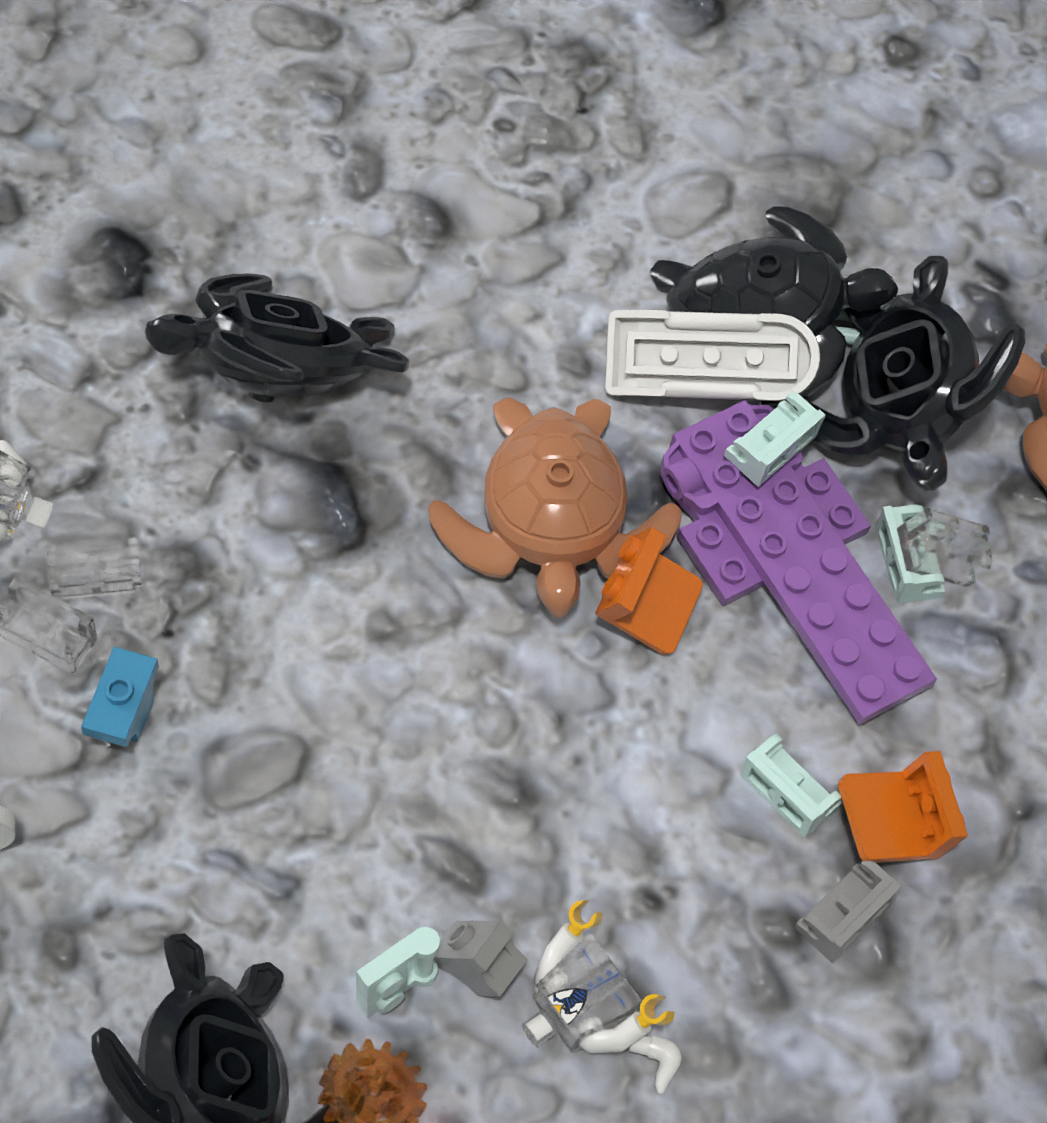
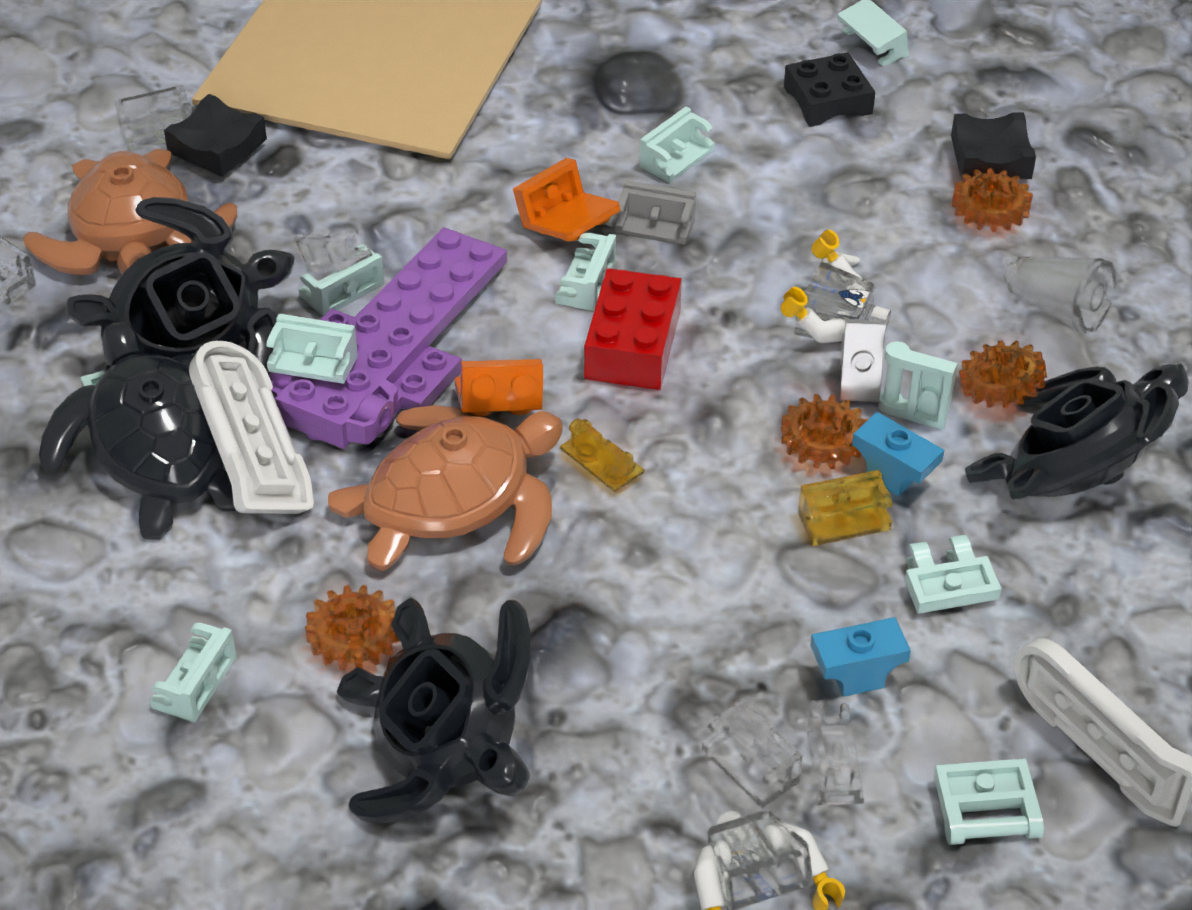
camera: 115 degrees left, 15 degrees down
none -> light aqua hinge [150,623,237,723]
none -> clear orange gear [305,585,400,671]
none -> clear yellow hinge [560,418,645,492]
none -> red brick [584,268,682,390]
none -> light aqua hinge [640,107,715,183]
none -> clear orange gear [781,394,868,469]
none -> clear yellow hinge [798,470,893,546]
none -> dark azure brick [852,412,945,496]
none -> light aqua plate [904,534,1002,614]

